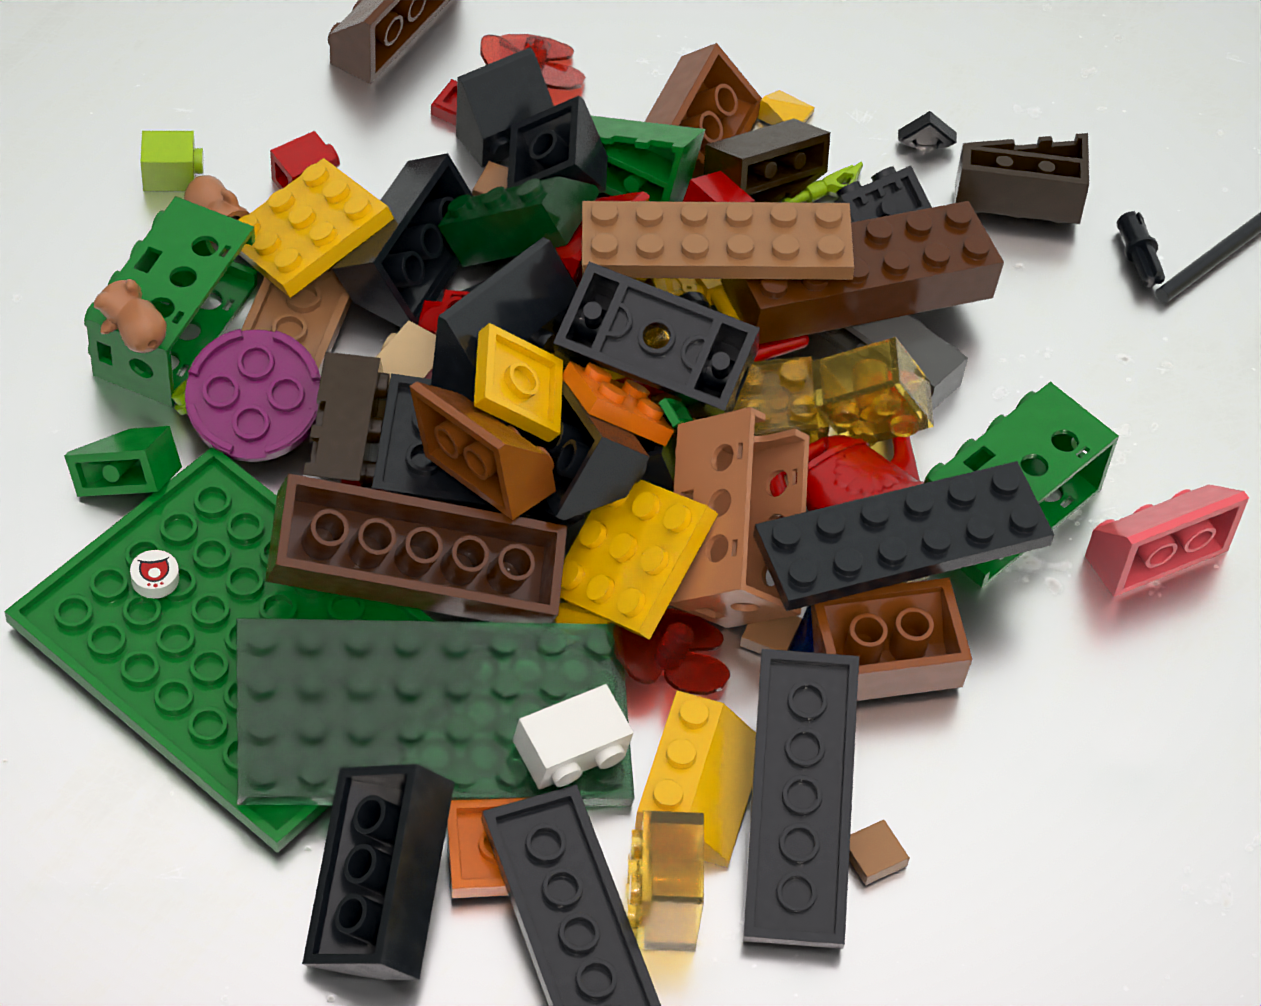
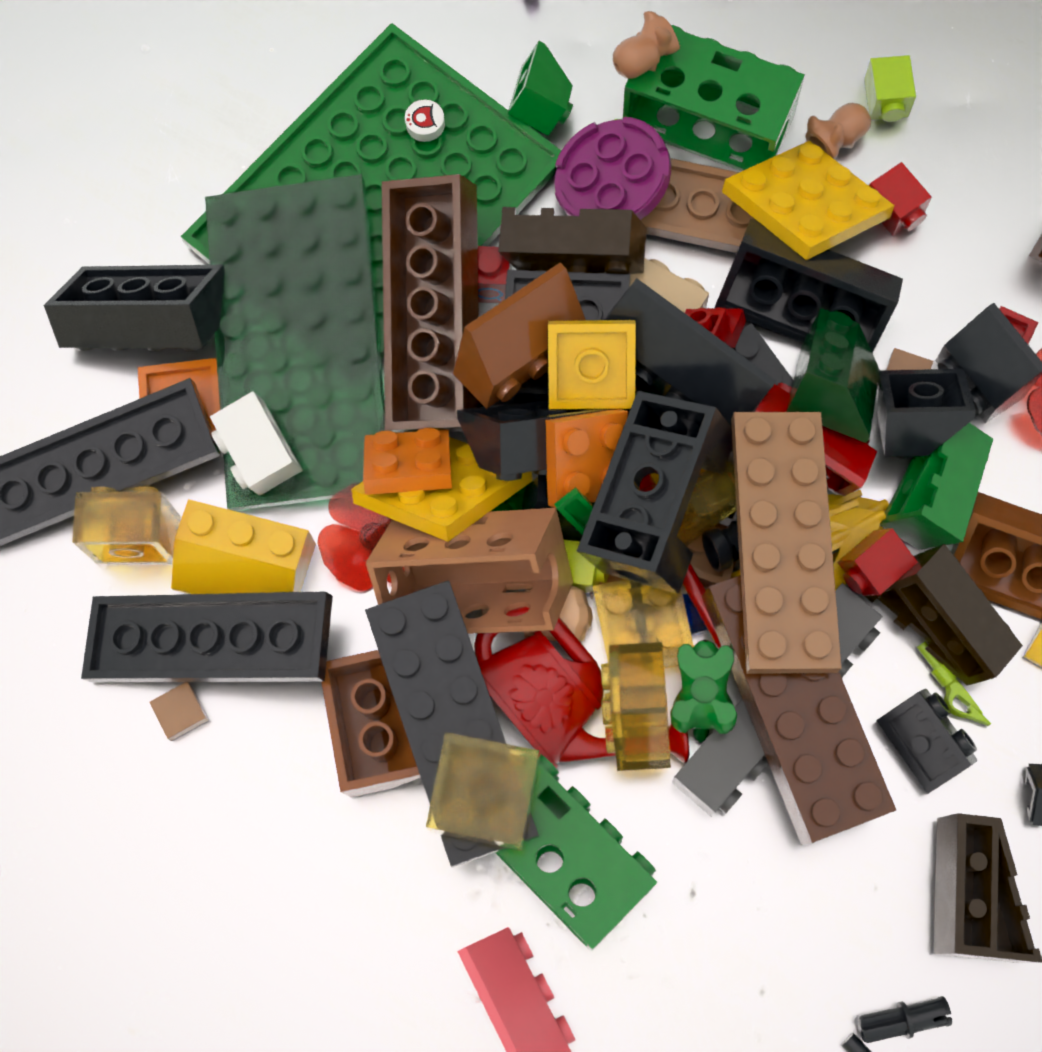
camera: 100 degrees right, 20 degrees up
none -> orange plate [363,428,452,495]
none -> clear yellow brick [425,732,540,851]
none -> green animal [670,639,738,743]

